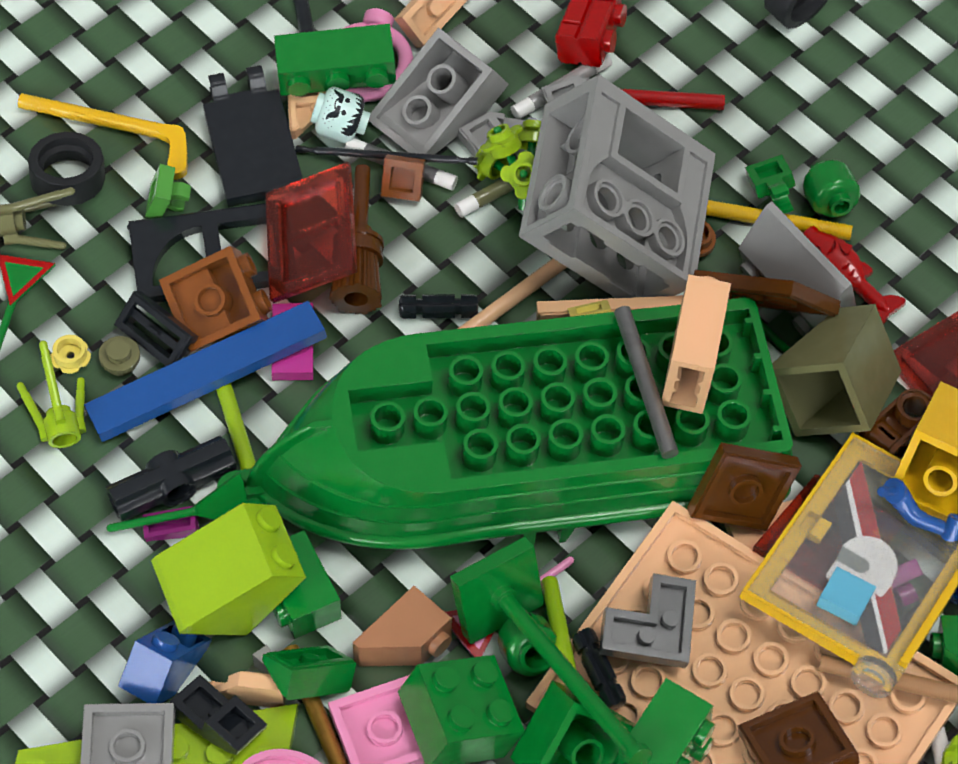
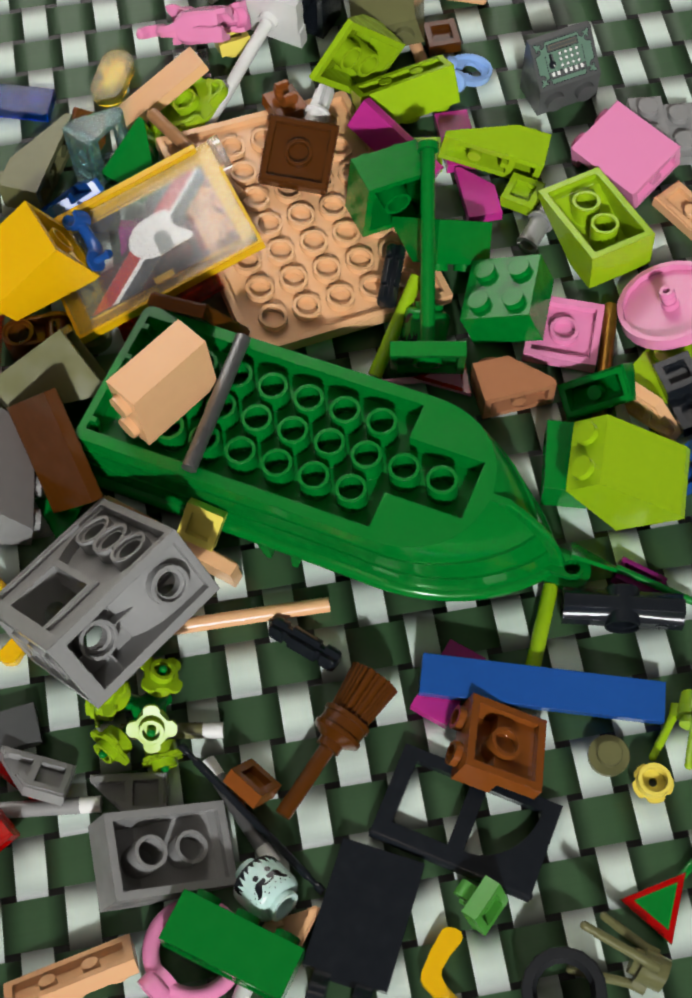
camera: 145 degrees left, 5 degrees up
black tile [114,291,199,366] -> none
clear red piece [266,162,357,303] -> none
plate [599,573,696,668] -> none
medium azure tile [816,567,877,626] -> none

